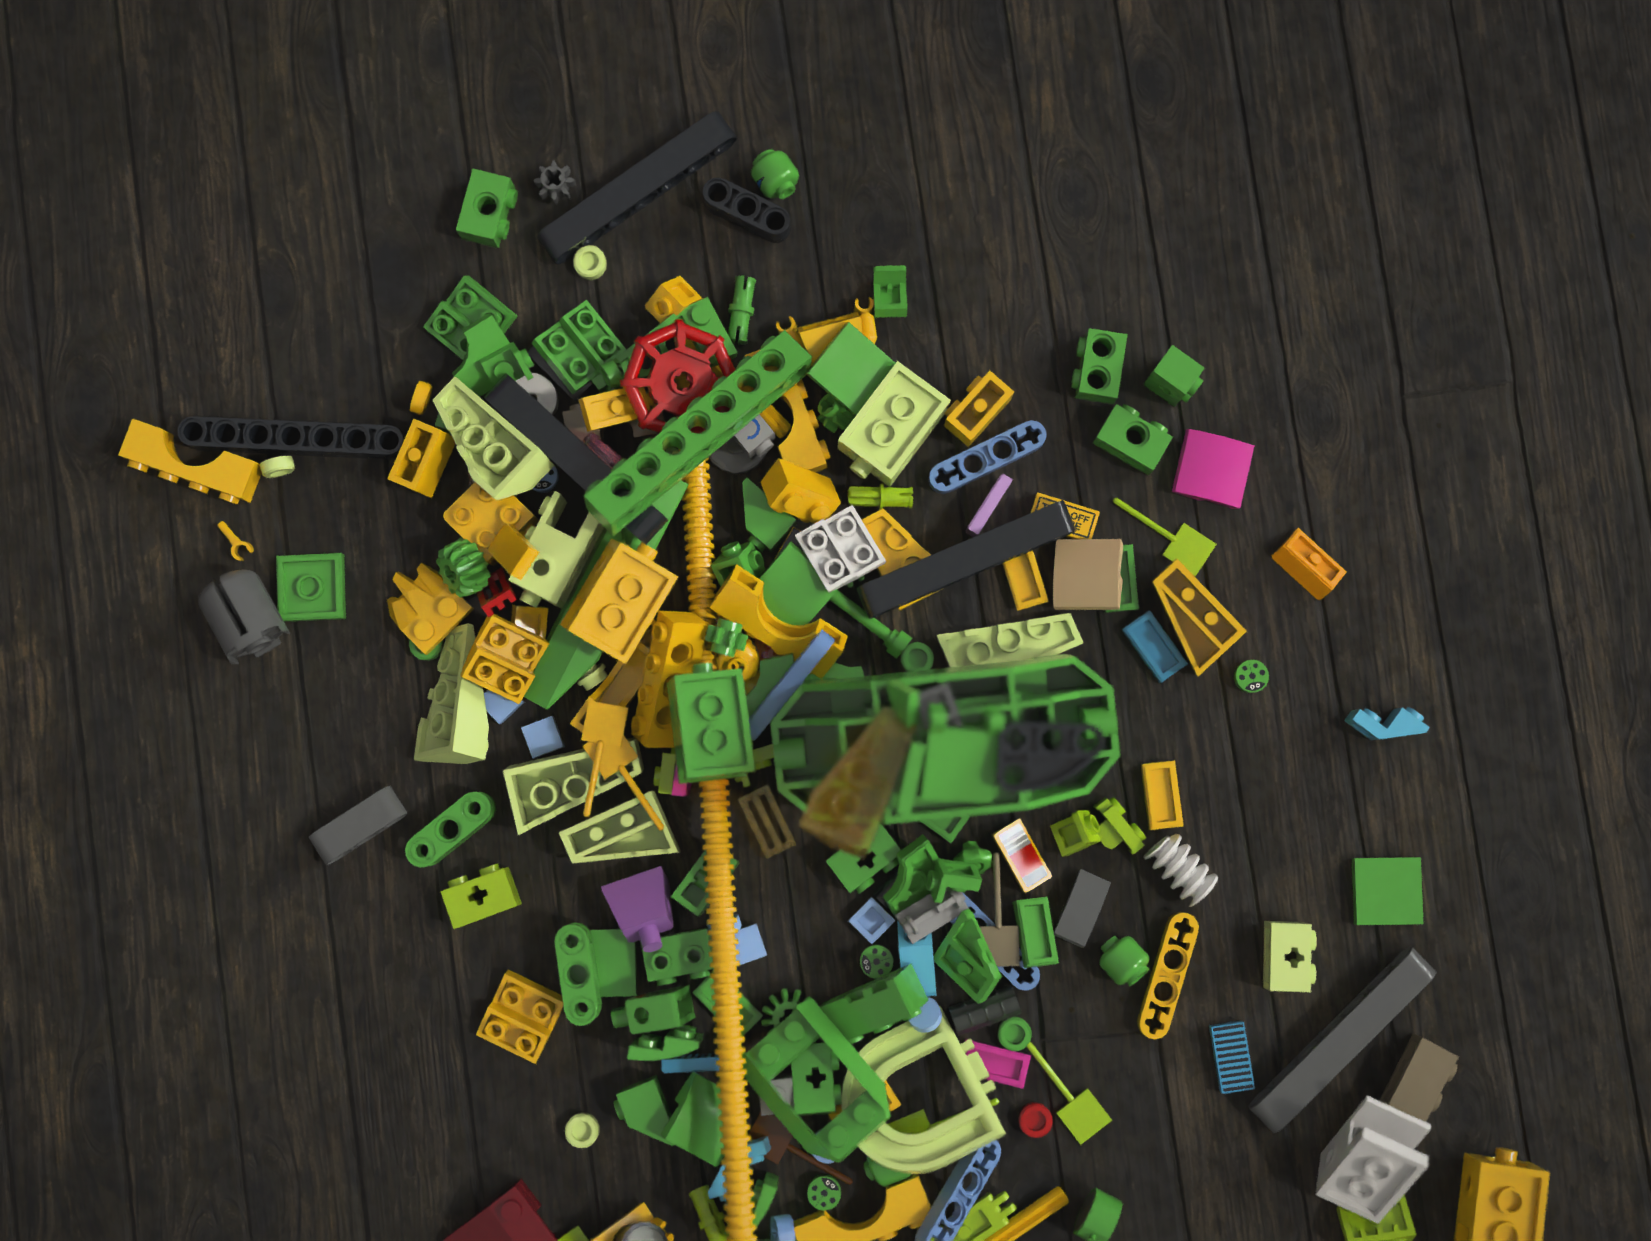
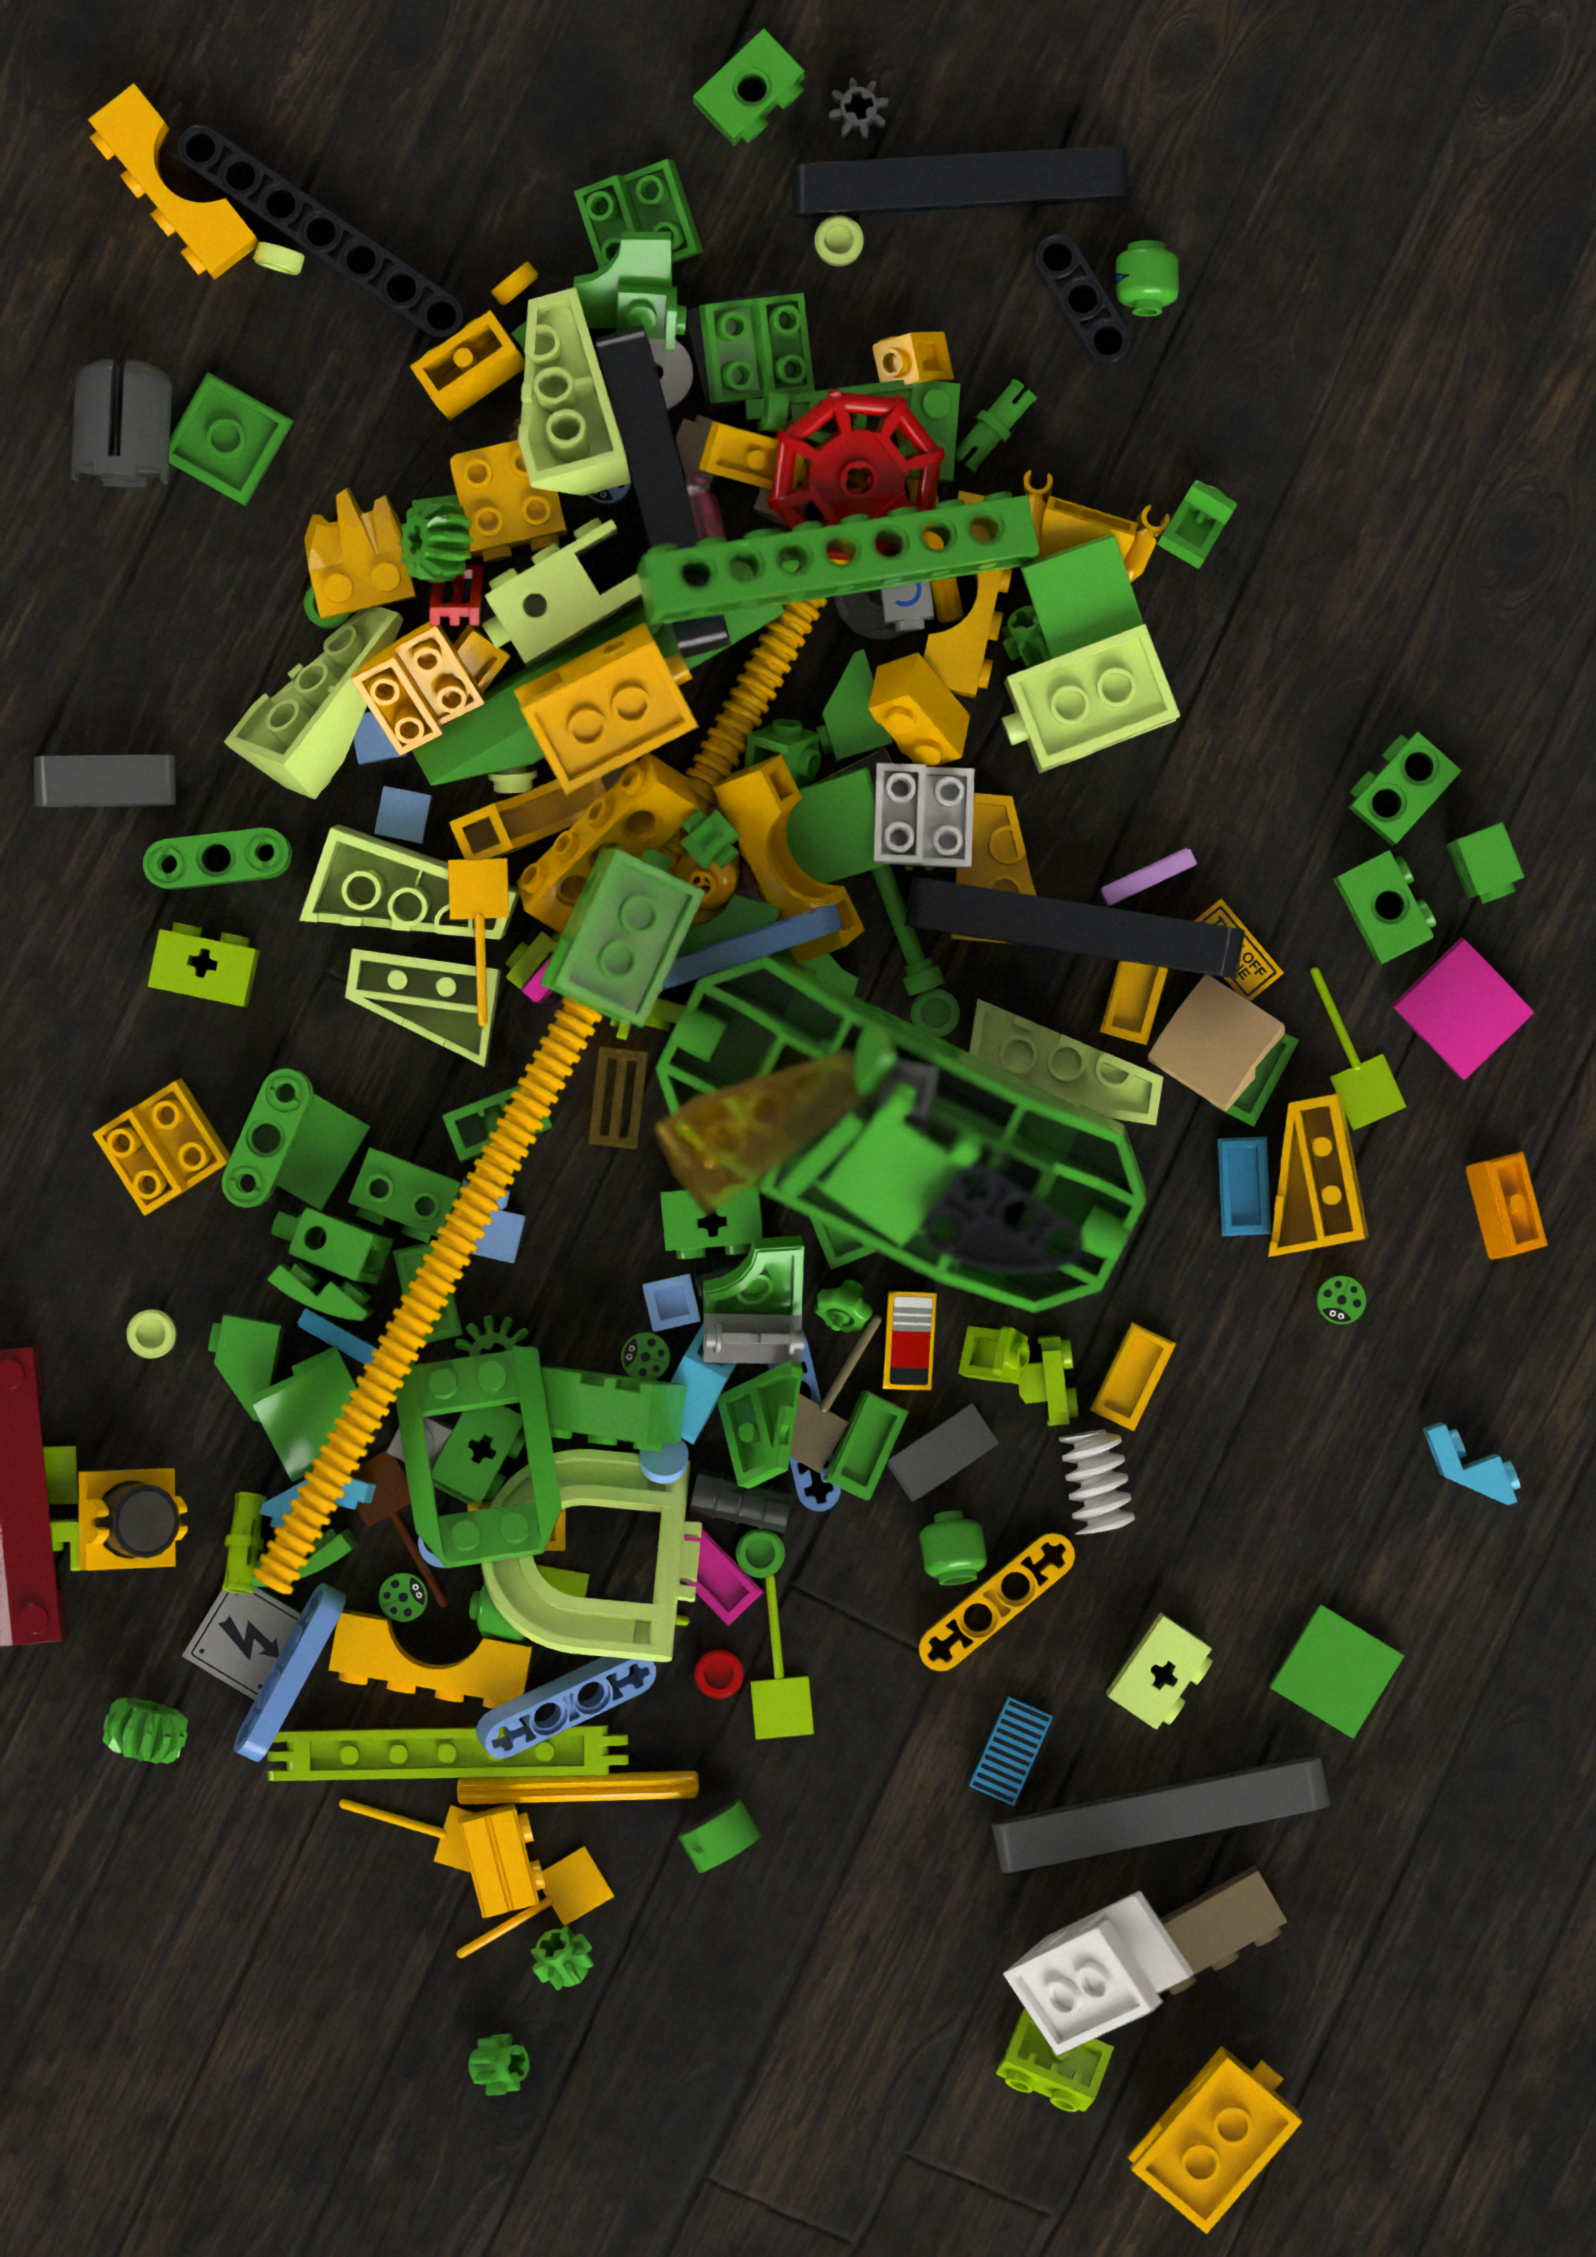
camera: 30 degrees right, 5 degrees up
yellow hand [217,521,254,561] -> none
yellow tile [487,522,539,580] -> none
yellow piece [581,701,629,817] -> none
medium lavender torso [601,866,673,952] -> none
lime axle [847,484,913,510] -> none
bright green bracket [926,858,982,903] -> none
medium blue beam [929,420,1046,494] -> none
yellow brick [944,370,1014,447] -> none

